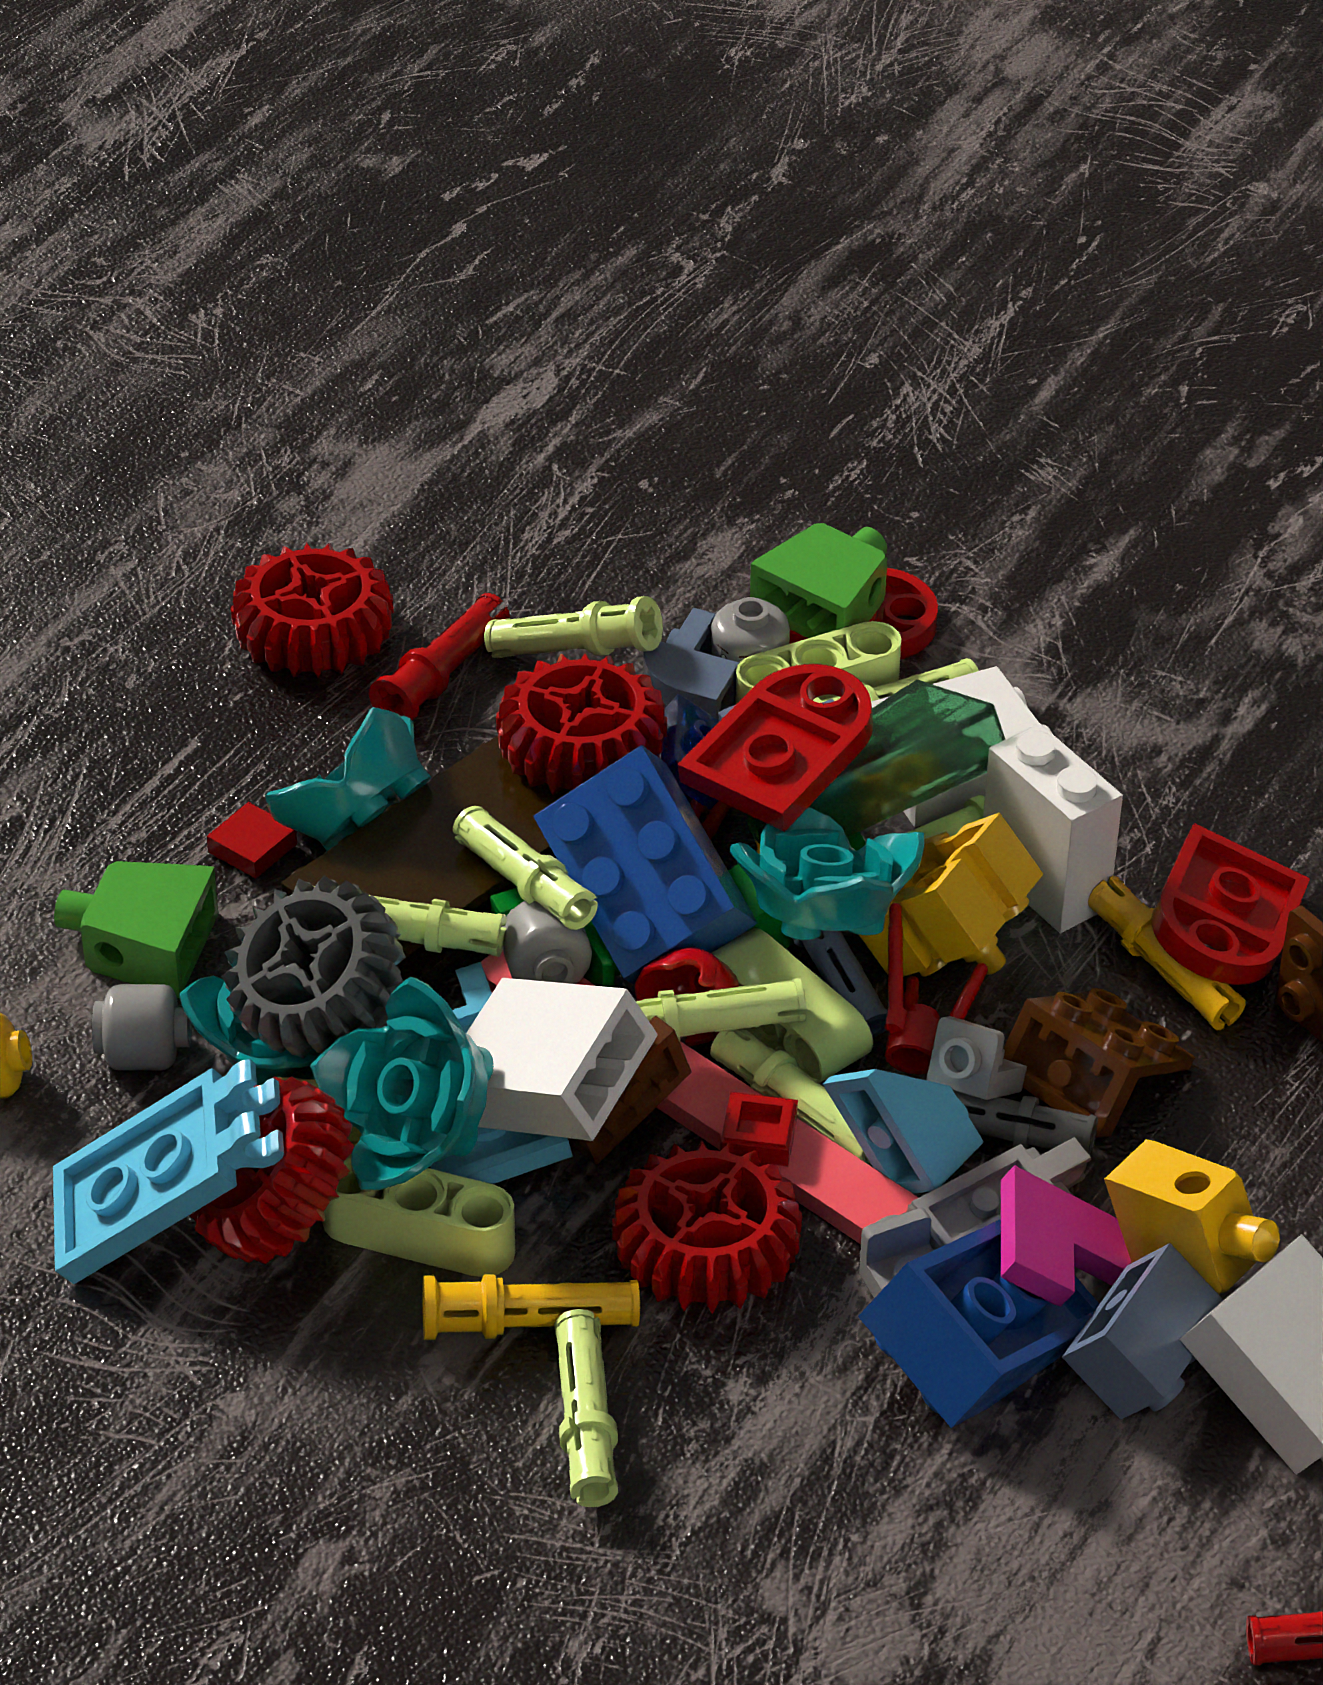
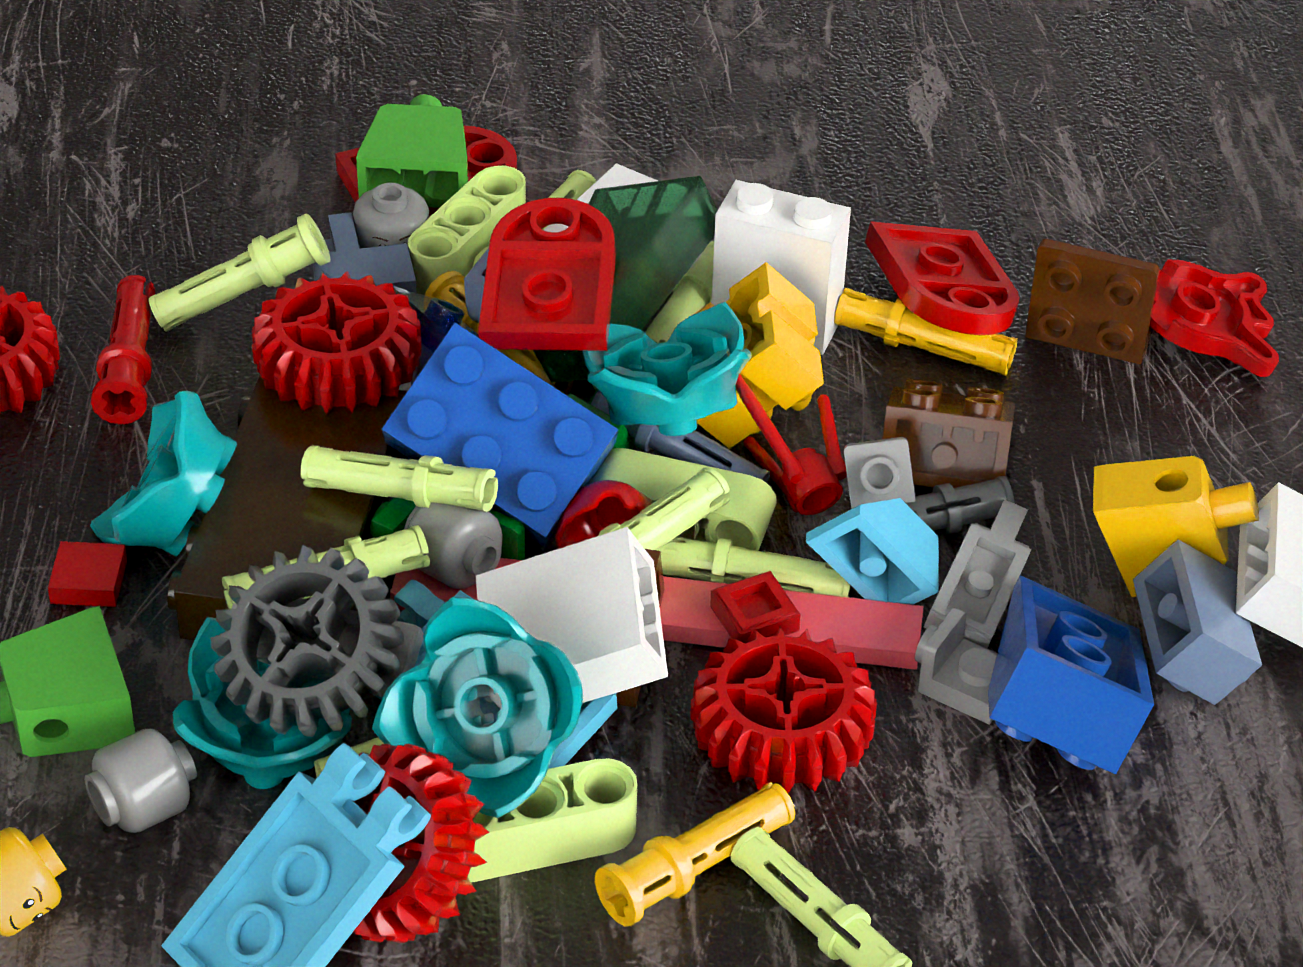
camera: 35 degrees left, 0 degrees up
dark pink tile [1001,1165,1131,1307] -> none

